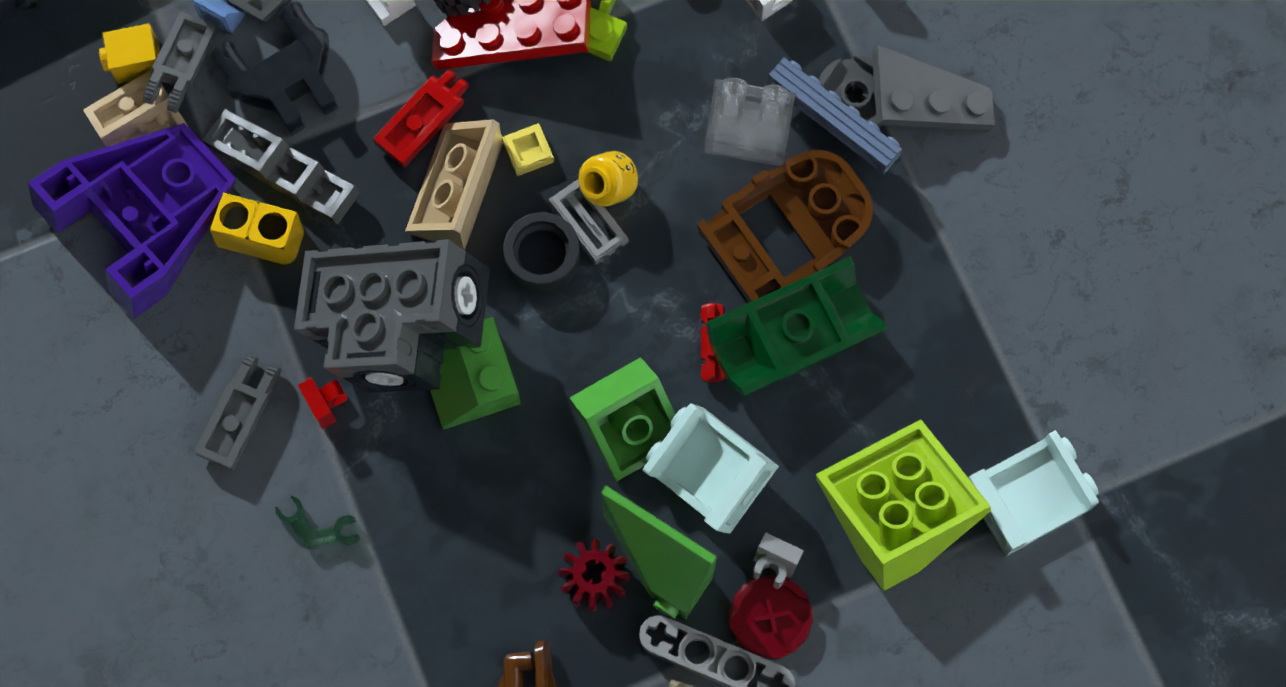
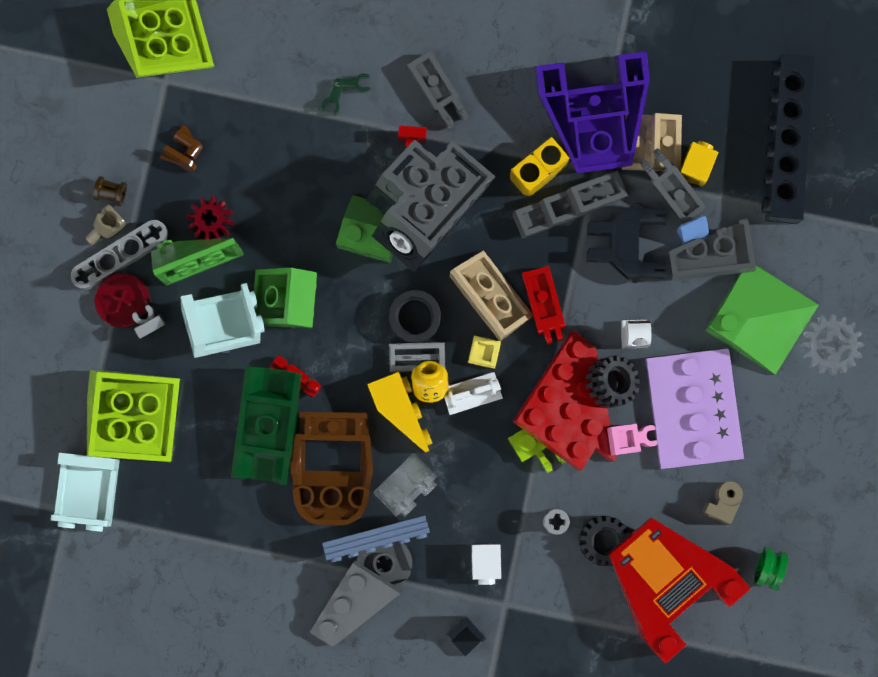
camera: 120 degrees right, 10 degrees up
none -> yellow slope [367,372,433,453]
none -> white hinge [444,372,503,415]

